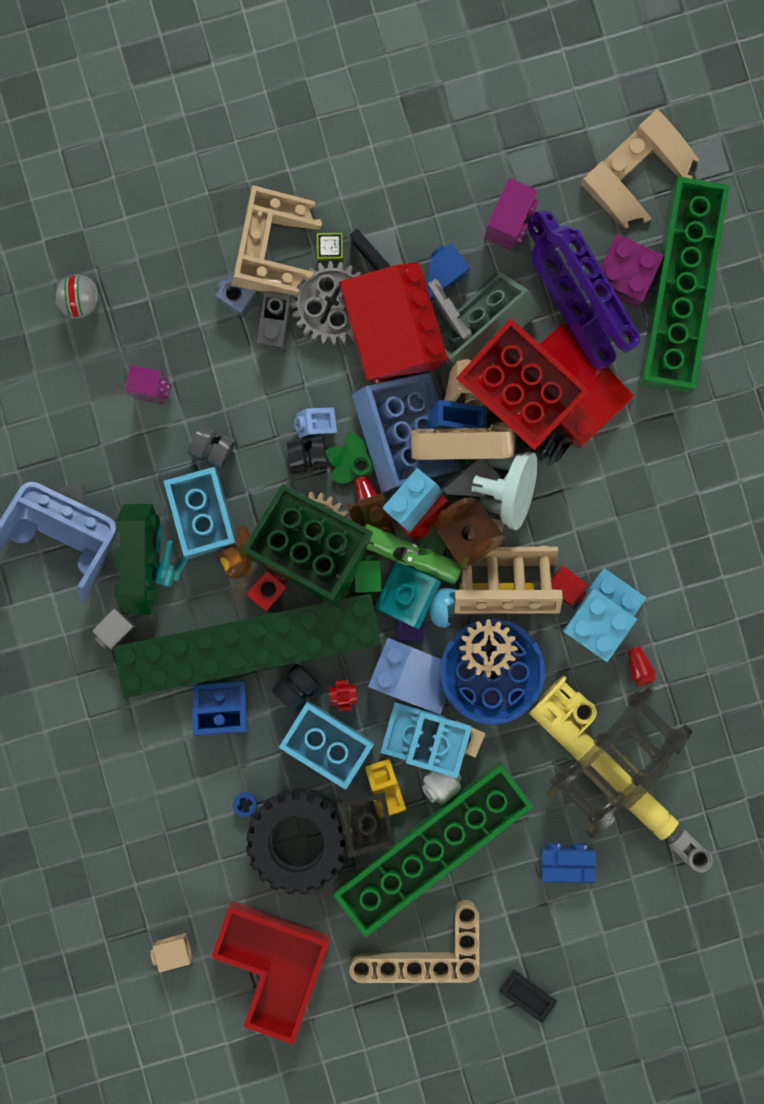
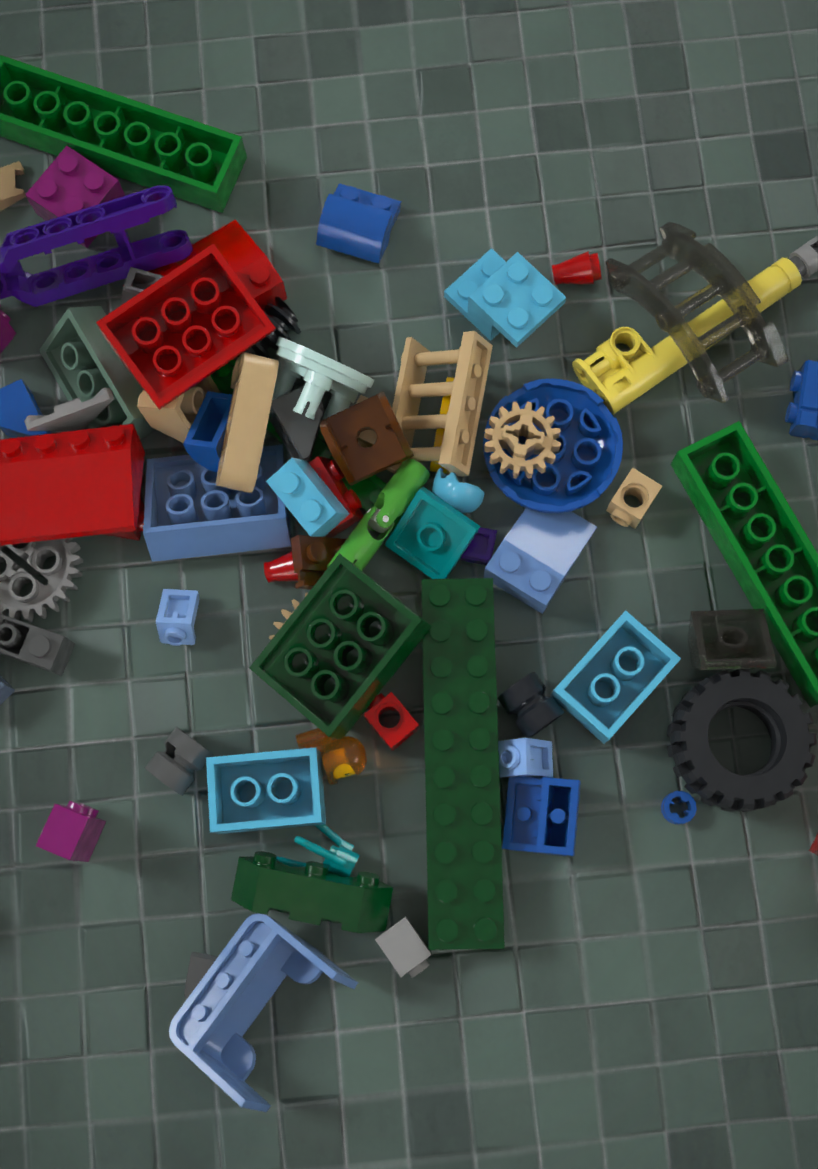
camera: 75 degrees left, 10 degrees down
black wheel [287,435,328,474] -> none
green plate [326,433,374,484] -> none
red gear [329,680,358,712] -> none
green brick [355,556,382,593] -> none
yellow slope [365,759,407,819] -> none
medium azure bracket [380,702,472,778] -> none
white head [422,771,462,804] -> none
red brick [551,565,588,606] -> none
none -> dark grey slope [121,267,164,305]
none -> blue brick [316,183,401,264]
none -> light blue bracket [498,737,553,778]

